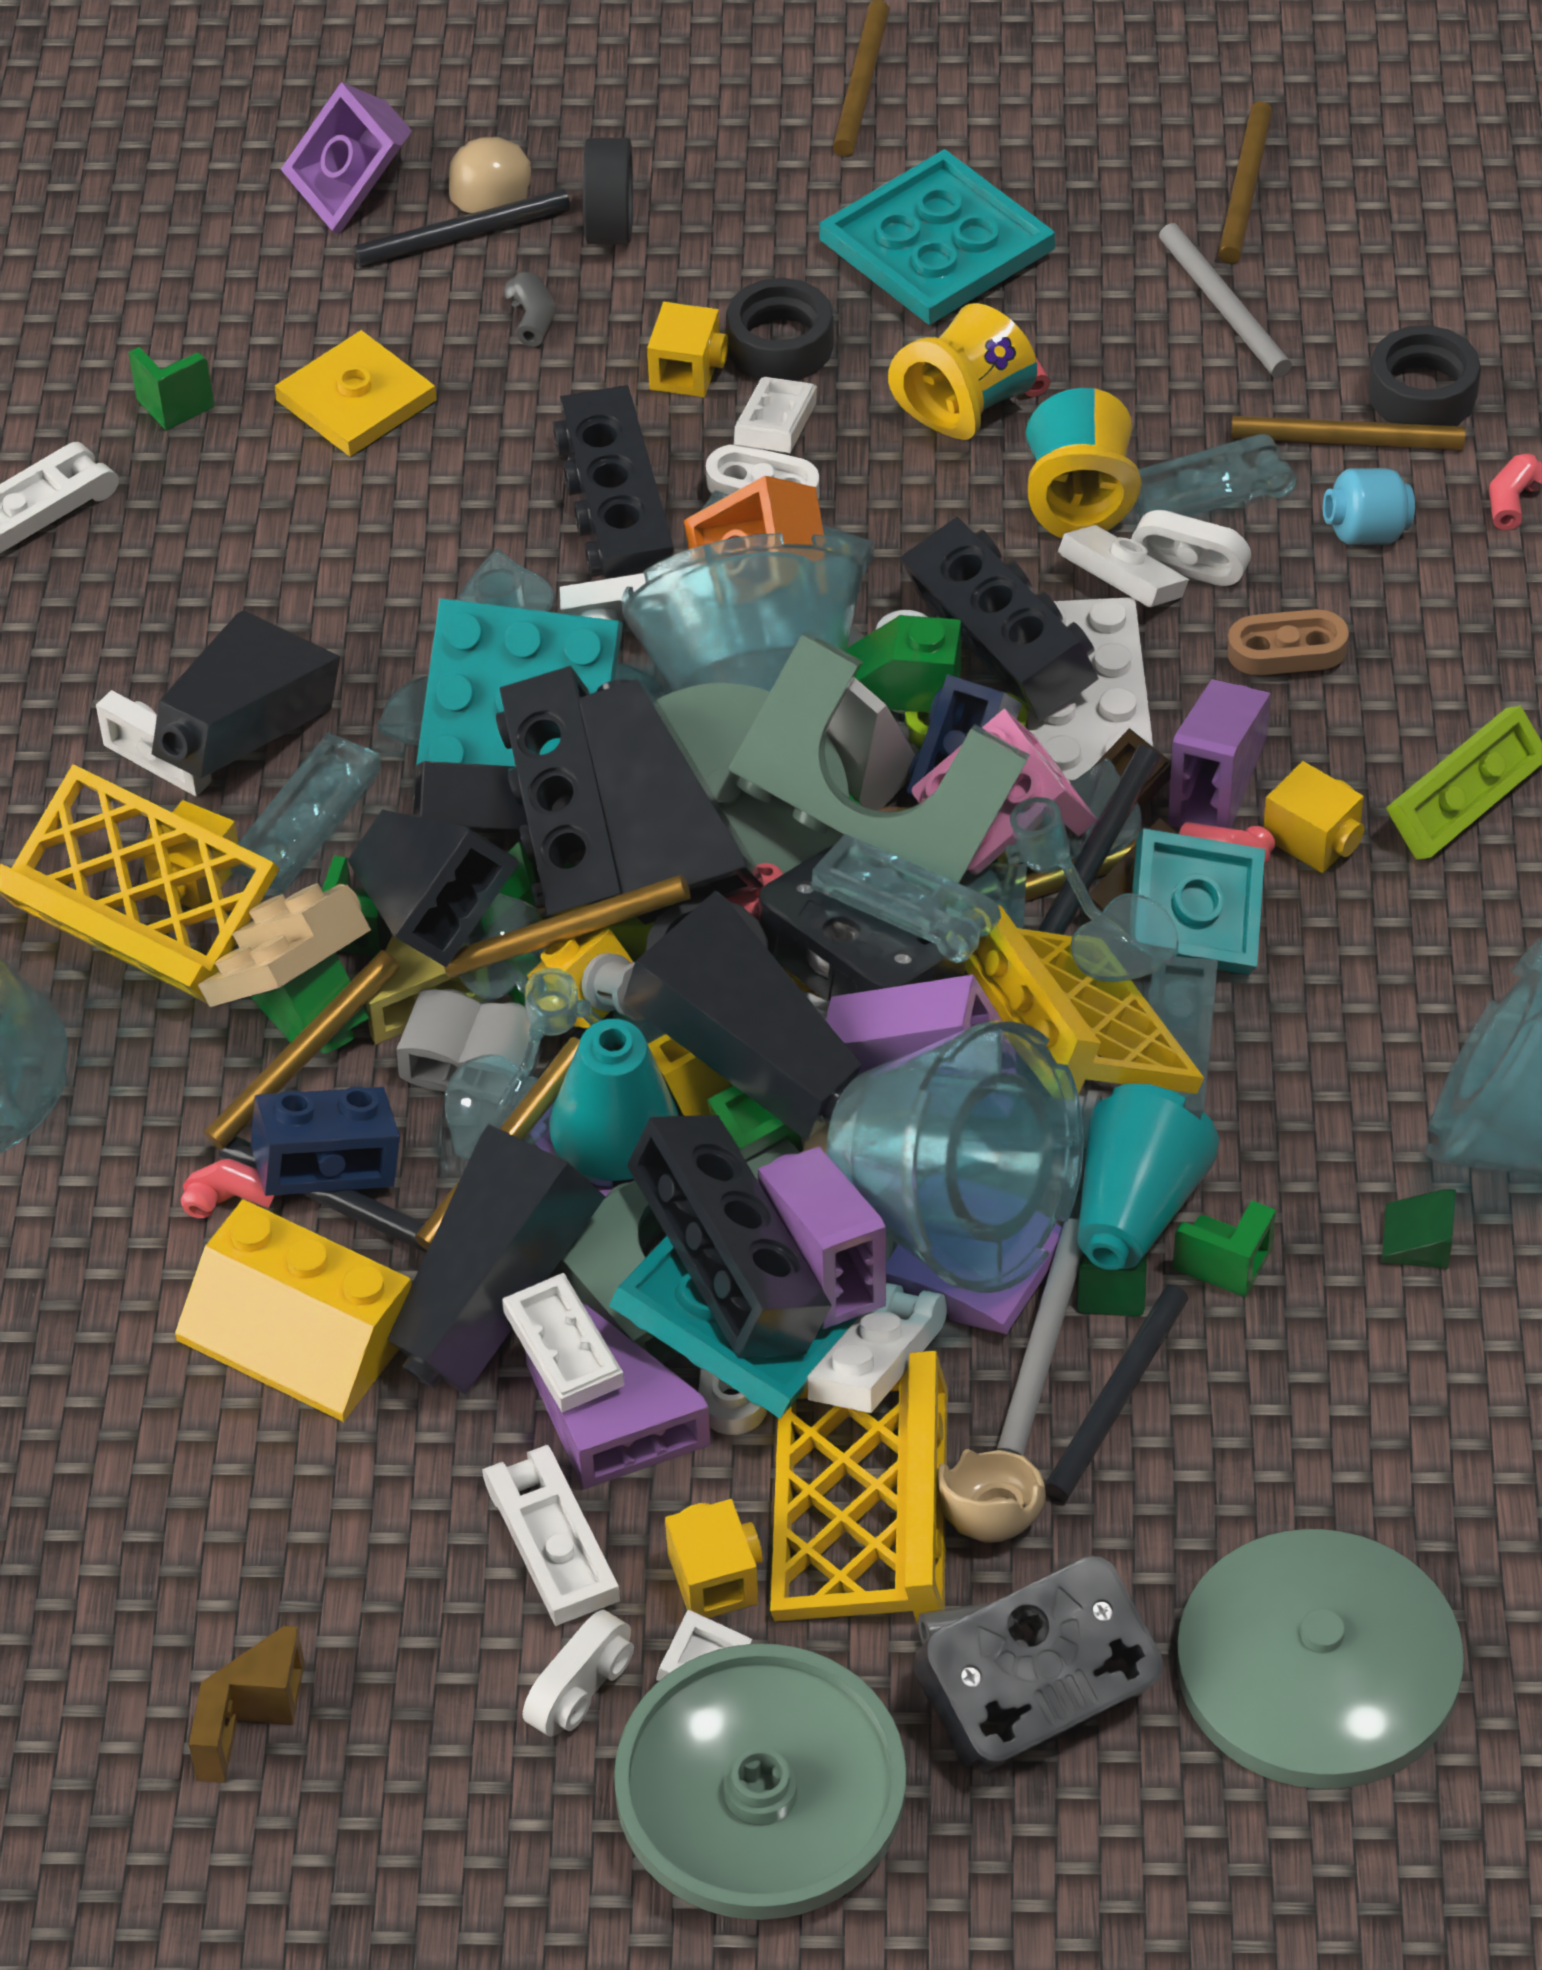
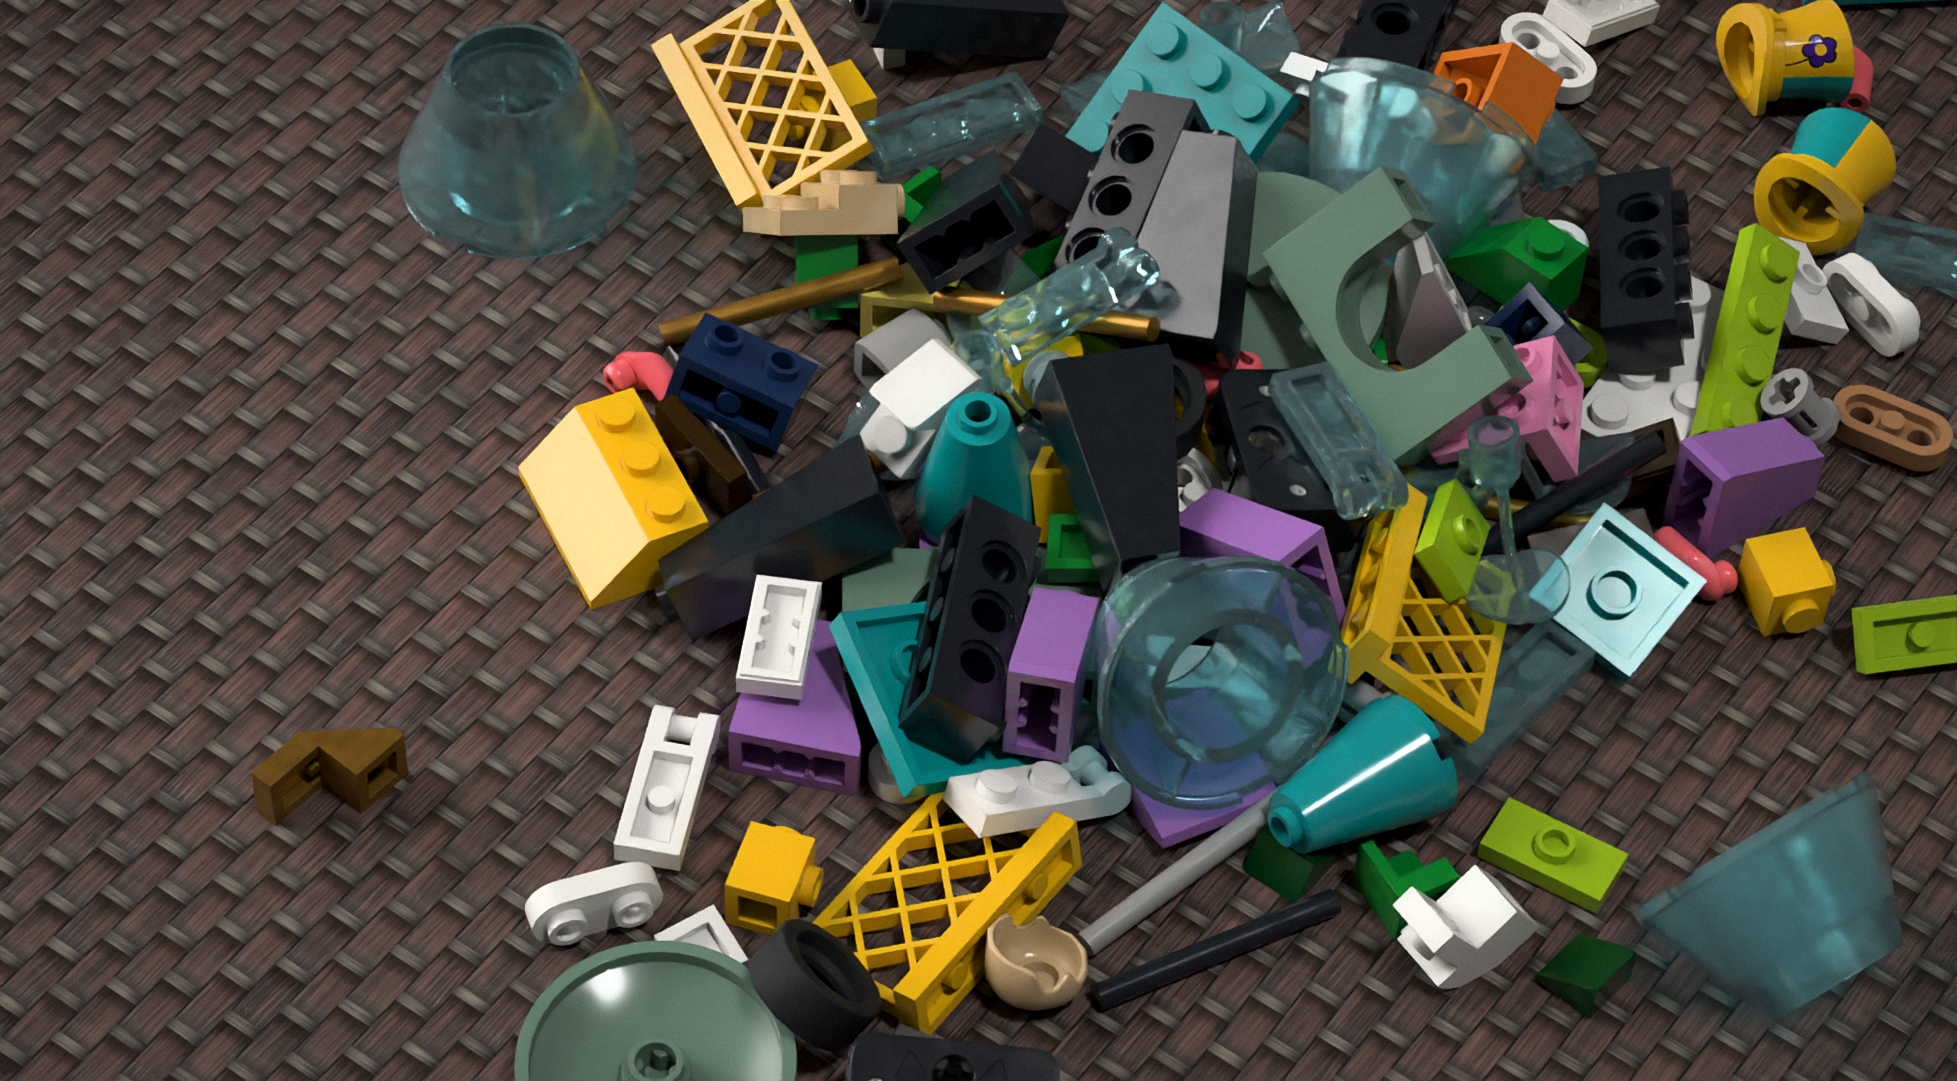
camera: 30 degrees right, 0 degrees up
none -> dark brown plate [655,394,747,518]
none -> black tyre [748,919,882,1052]
none -> white slope [859,338,983,479]
none -> clear light blue plate [978,227,1160,368]
none -> white brick [1393,865,1540,989]
none -> lime plate [1414,478,1491,603]
none -> lime plate [1477,797,1629,914]
none -> lime plate [1690,223,1800,436]
none -> light grey bush [1760,368,1841,446]

